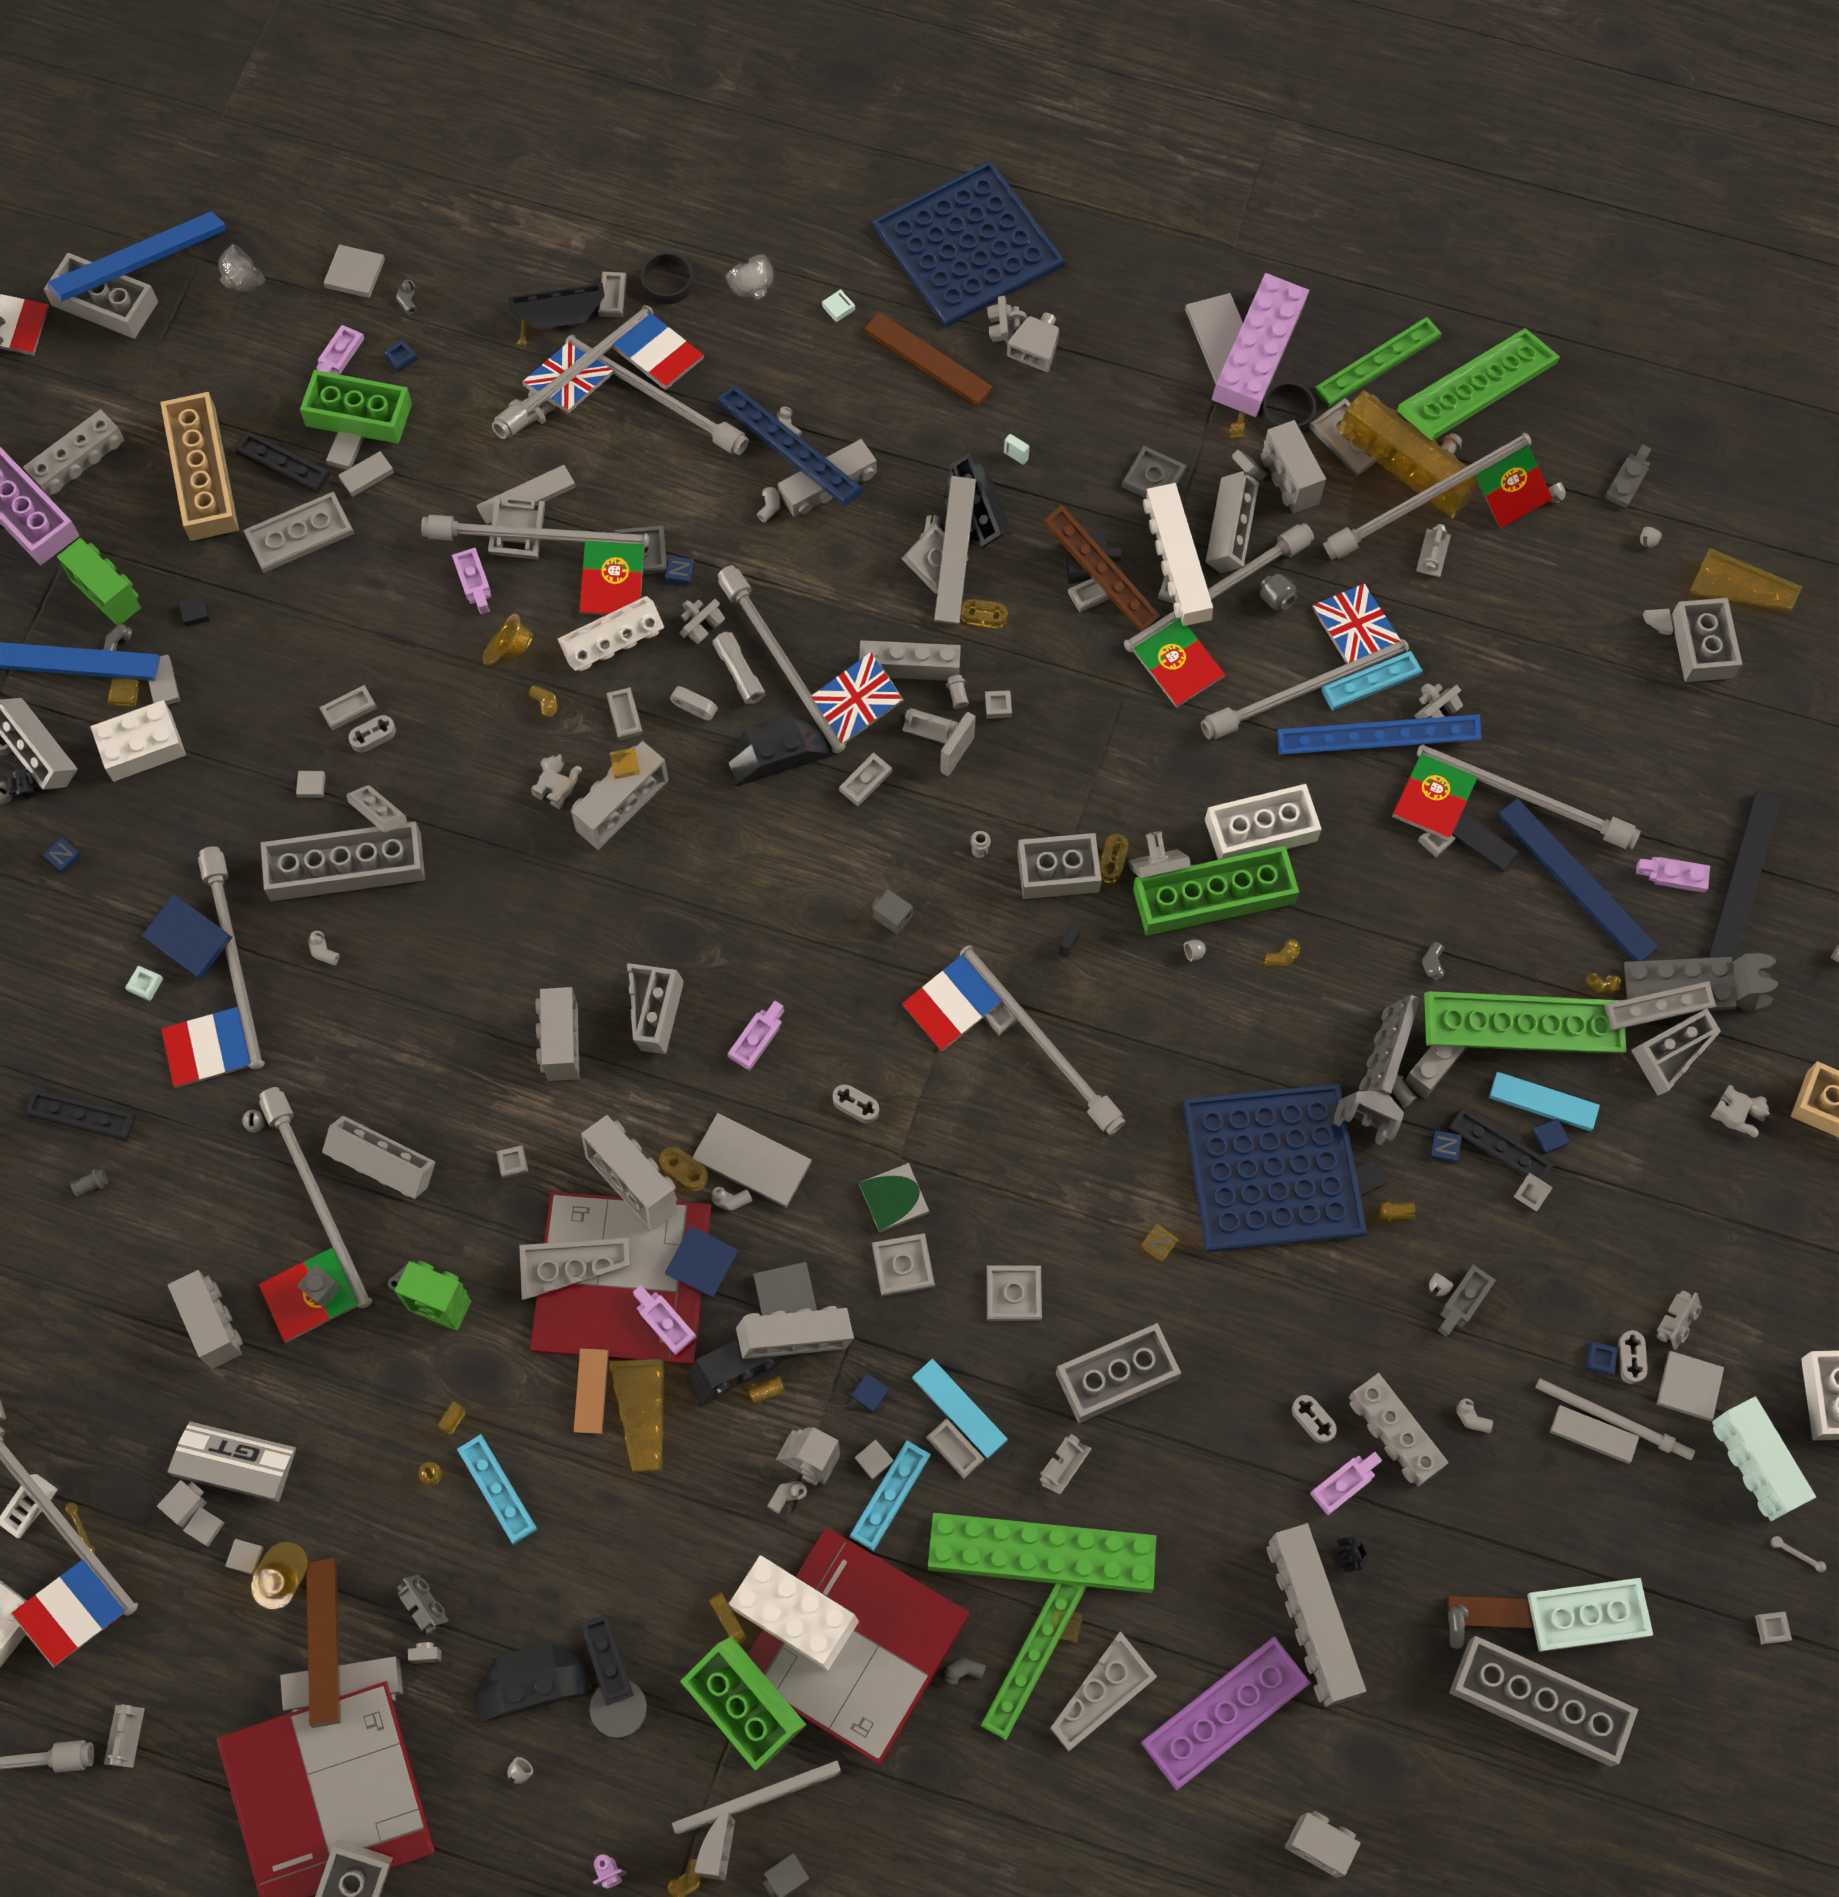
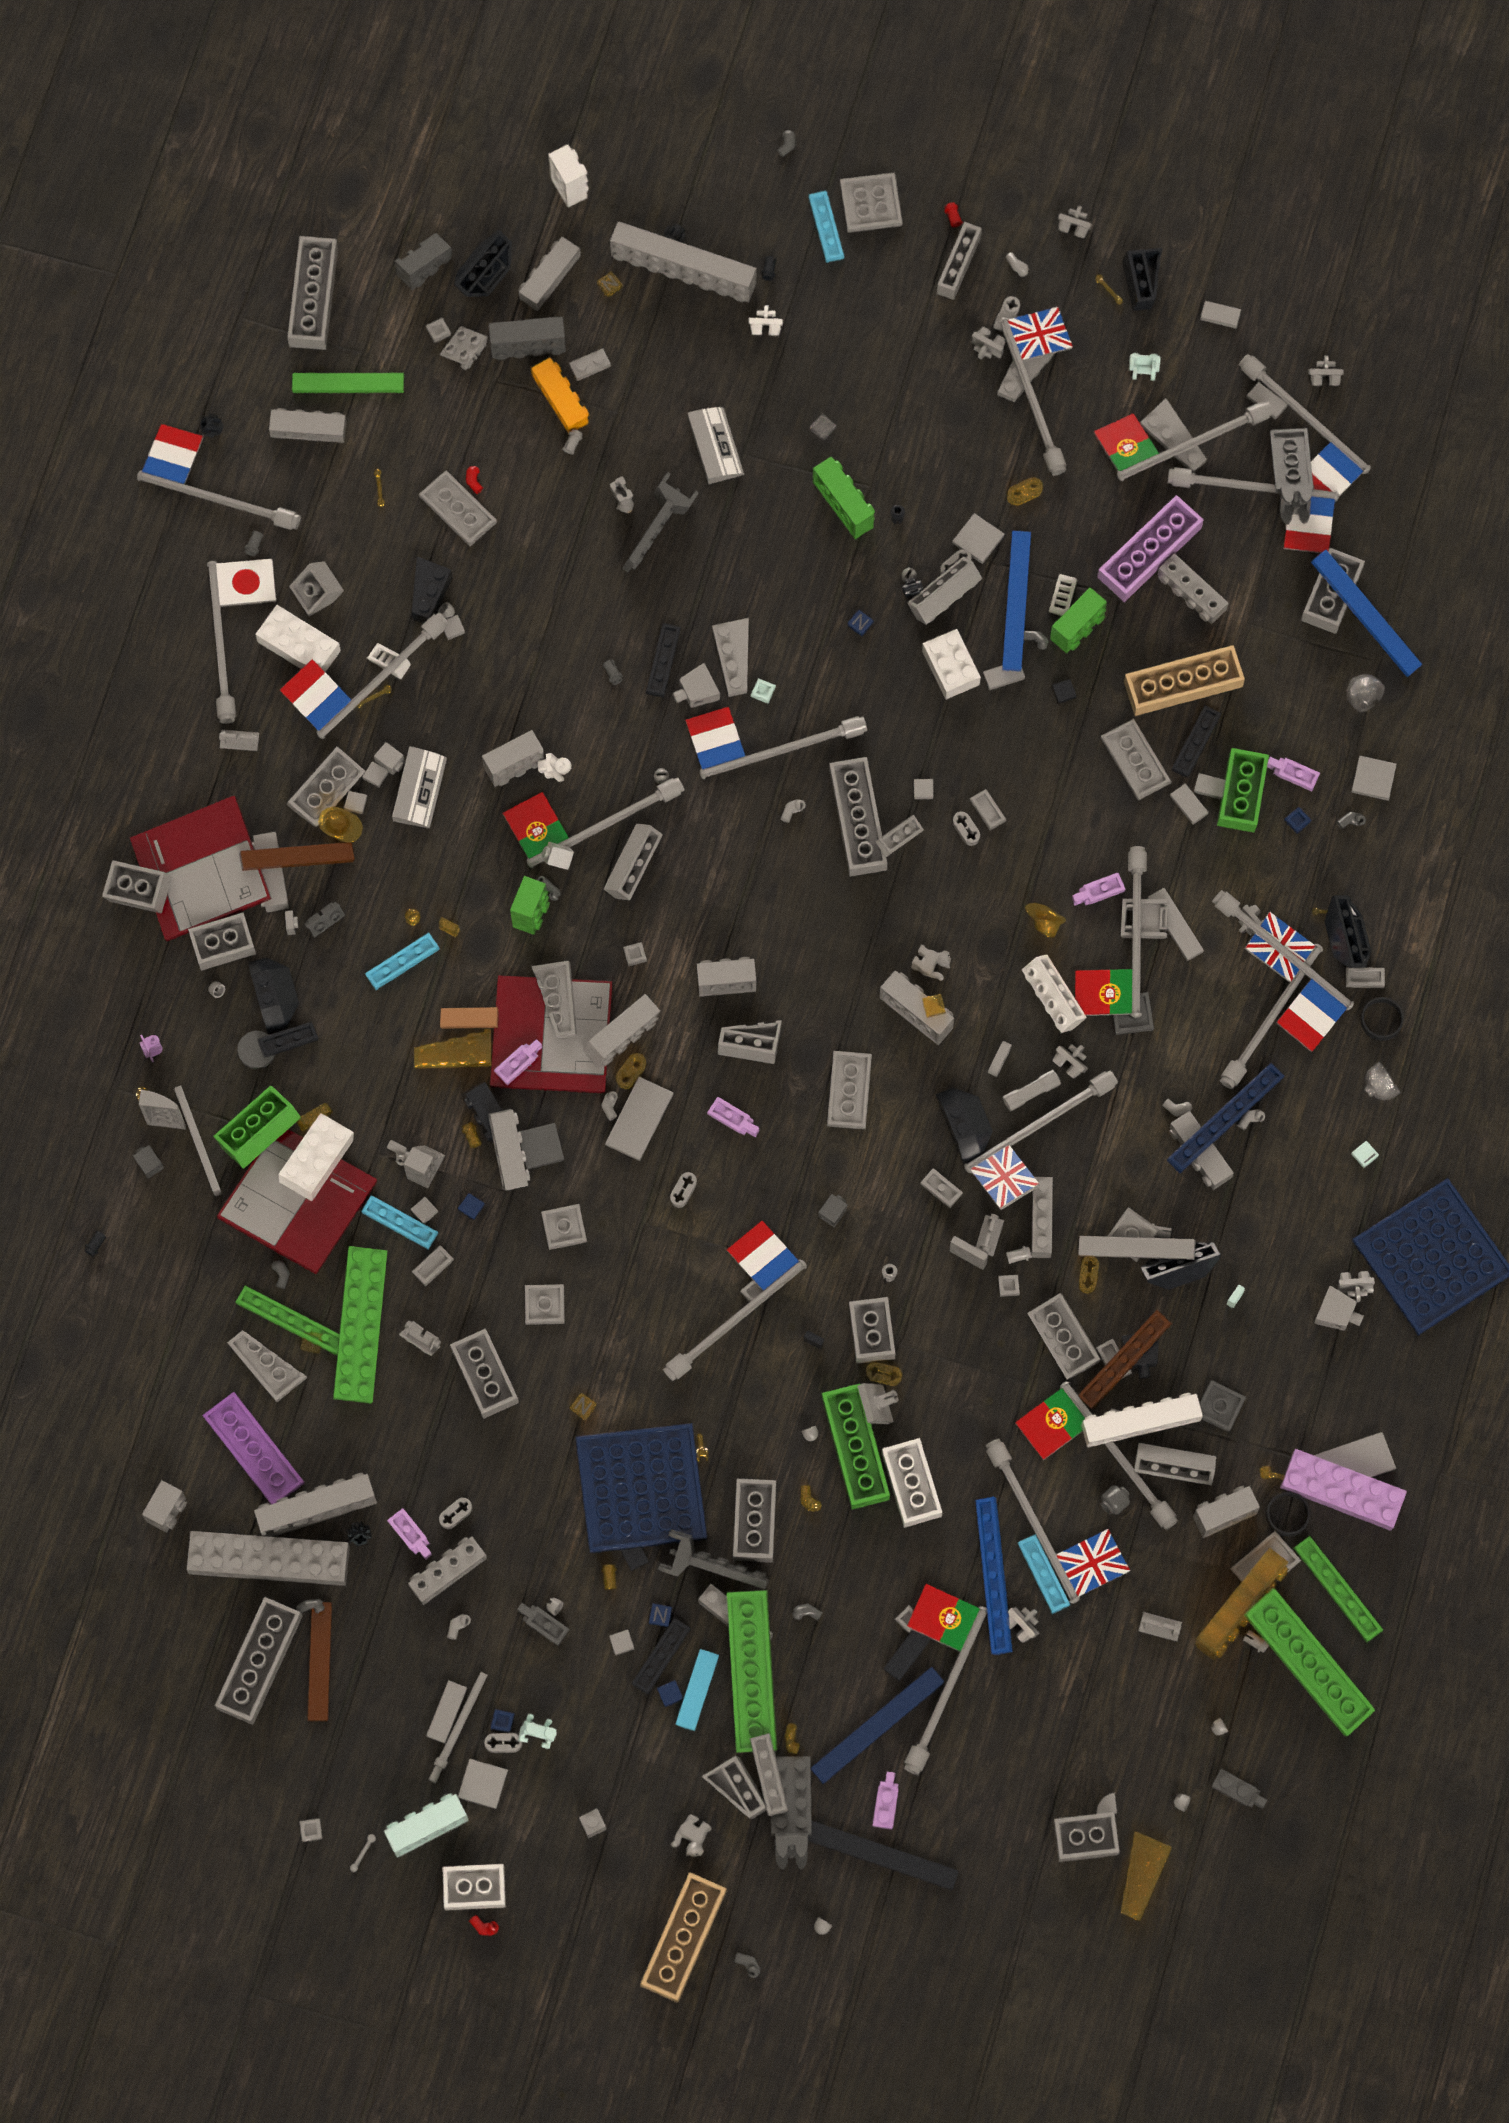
camera: 90 degrees right, 5 degrees up
clear yellow tile [108,678,140,706] -> none
dark blue tile [142,894,233,979] -> none
dark grey brick [297,1265,343,1309] -> none
clear yellow arm [529,685,558,716] -> none
light grey tile [606,687,643,741] -> none
dark blue tile [665,556,695,585] -> none
dark blue tile [665,1225,739,1299] -> none
dark green tile [859,1163,929,1233] -> none
reddish brown tile [864,312,993,407] -> none
medium azure tile [912,1358,1008,1459] -> none
light grey tile [1232,450,1268,481] -> none
flag [1323,433,1553,560] -> none
light grey pin [1392,1074,1417,1108] -> none
light grey plate [1514,1173,1553,1211] -> none
light aqua plate [1527,1578,1653,1652] -> none
light grey hinge [1657,1291,1702,1350] -> none
none -> light grey brick [187,1531,350,1586]
none -> light grey brick [188,913,256,971]
none -> light grey slope [287,747,366,827]
none -> light aqua piece [518,1714,556,1749]
none -> white hips [538,753,571,782]
none -> light grey brick [542,842,574,870]
none -> light grey brick [579,1809,606,1838]
none -> light grey tile [609,1630,634,1656]
none -> light grey torso [672,663,720,707]
none -> clear yellow hand [697,1434,708,1462]
none -> light grey wing [712,618,749,697]
none -> light grey brick [733,1479,776,1562]
none -> light grey tile [827,1051,872,1129]
none -> light grey slope [1028,1293,1102,1380]
none -> white slope [1049,574,1077,616]

